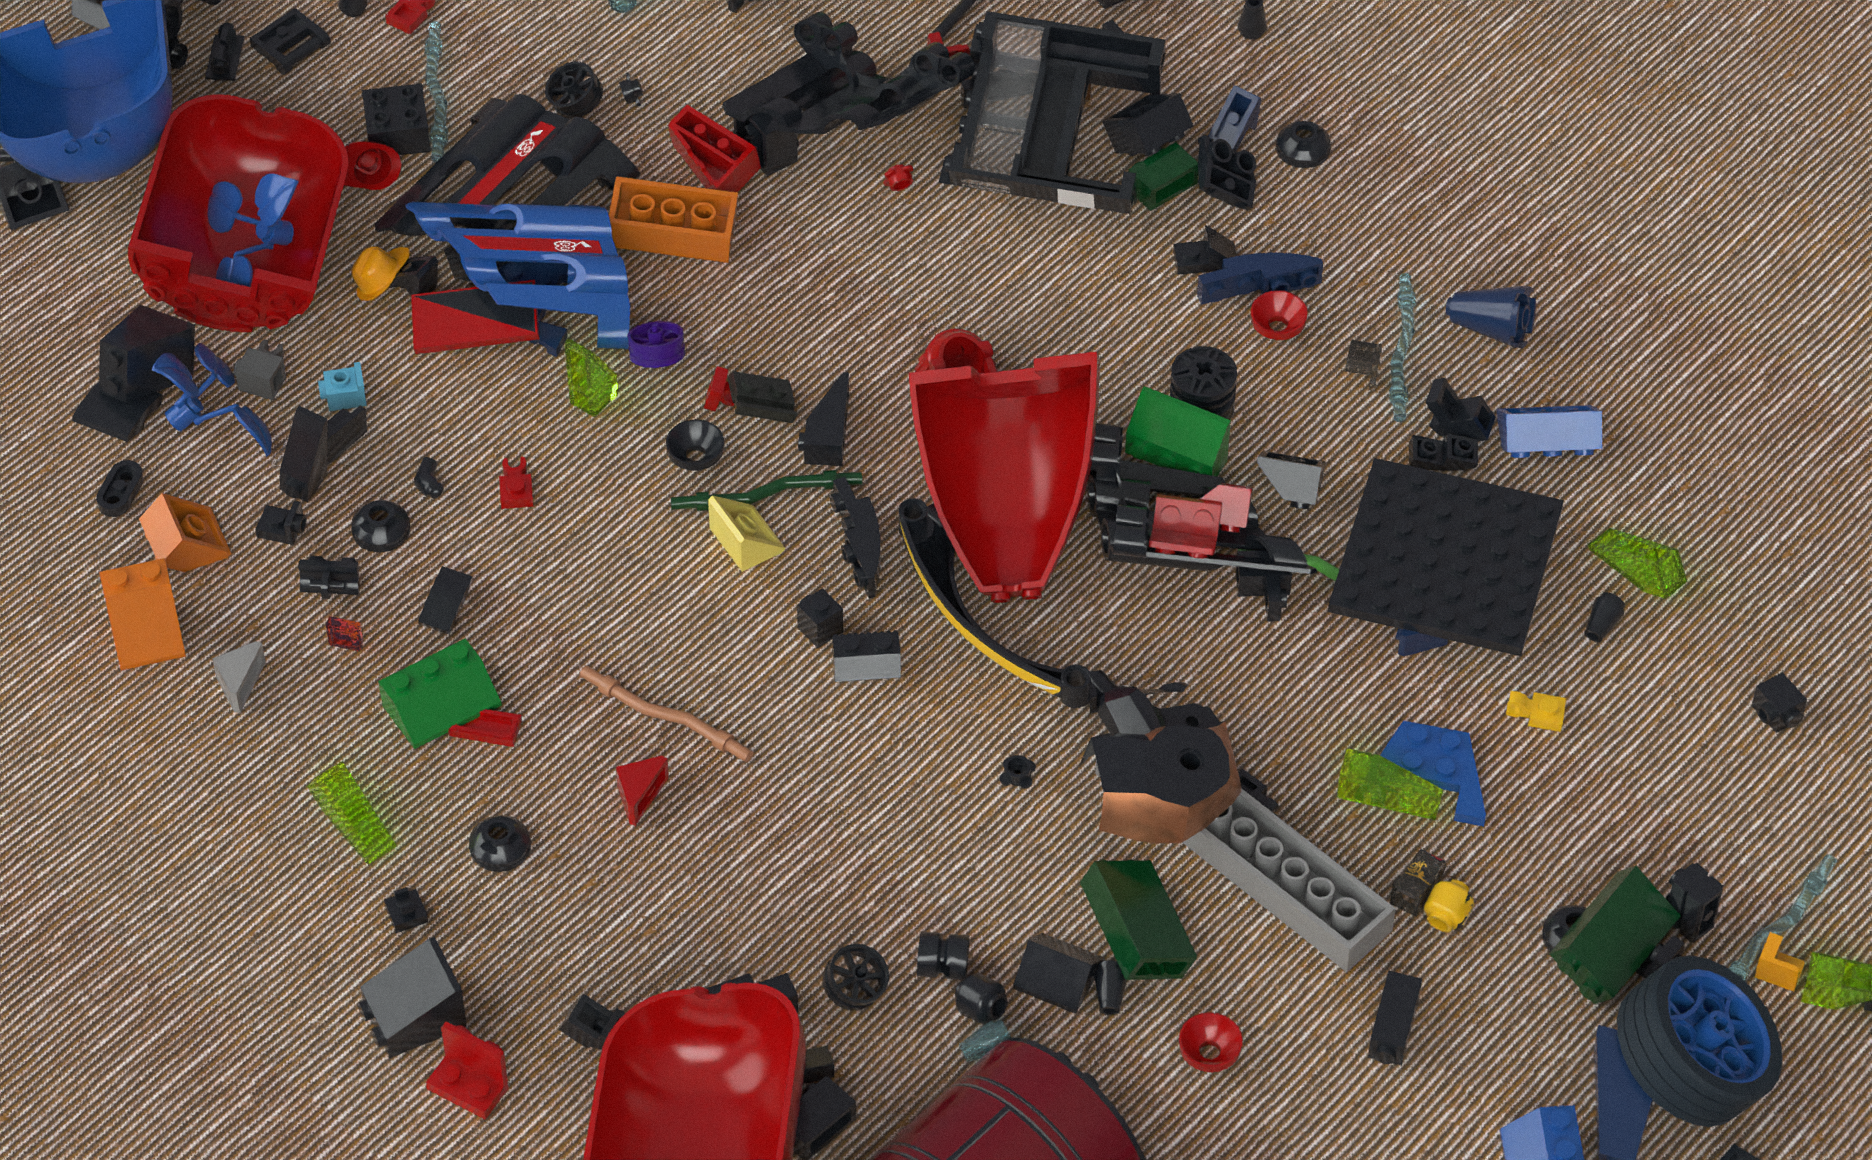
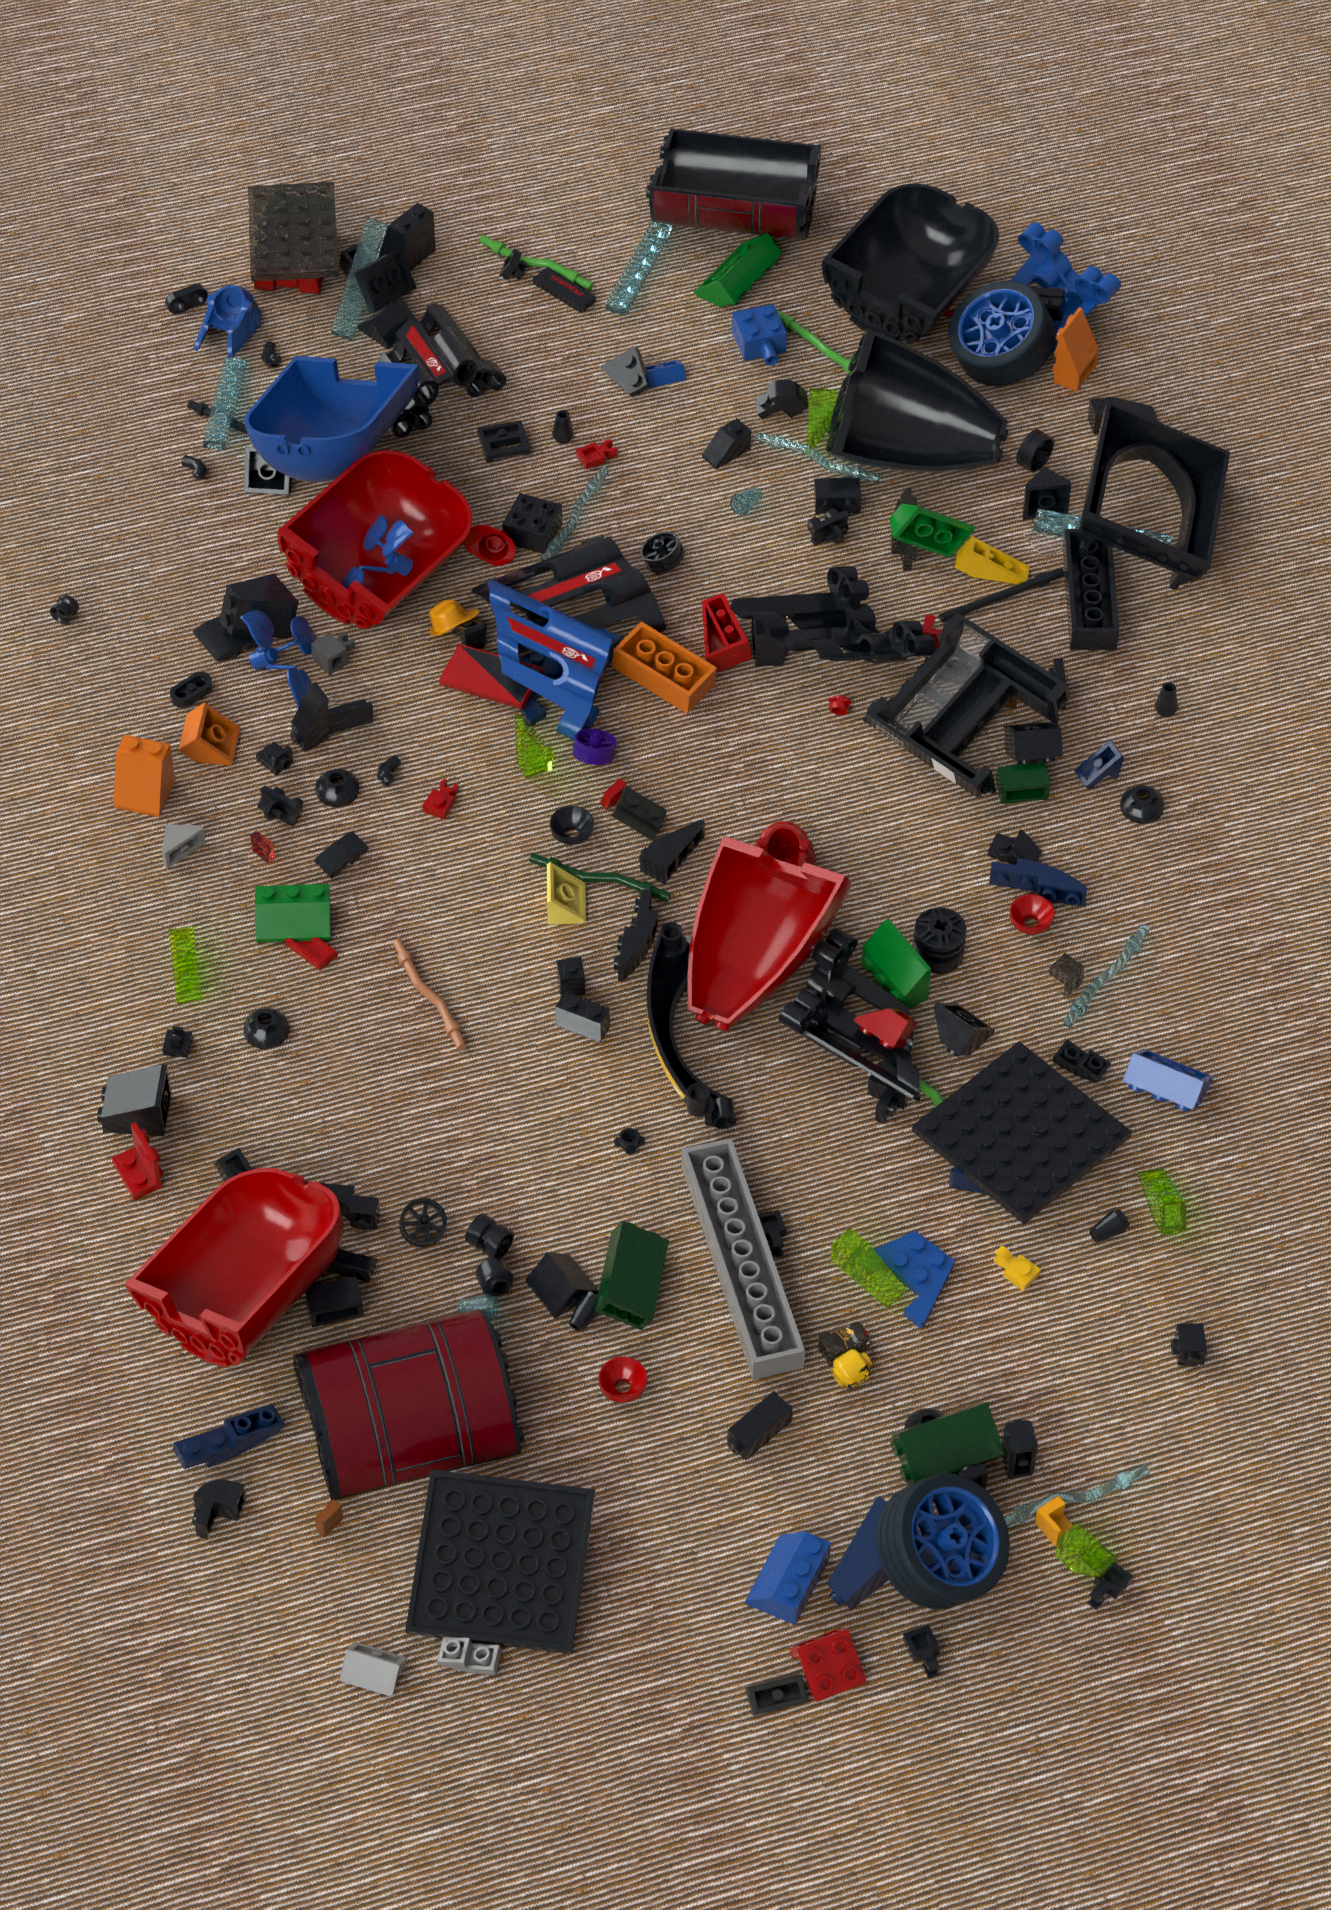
camera: 30 degrees right, 0 degrees up
black hinge [205,22,245,81] -> none
medium azure brick [318,362,367,411] -> none
red slope [616,756,669,826] -> none
black plate [619,72,644,107] -> none
black piece [1079,682,1241,843] -> none
red bracket [1149,494,1222,559] -> none
black slope [1198,135,1256,210] -> none
black brick [1425,378,1496,442] -> none
dark blue cone [1446,286,1536,349] -> none

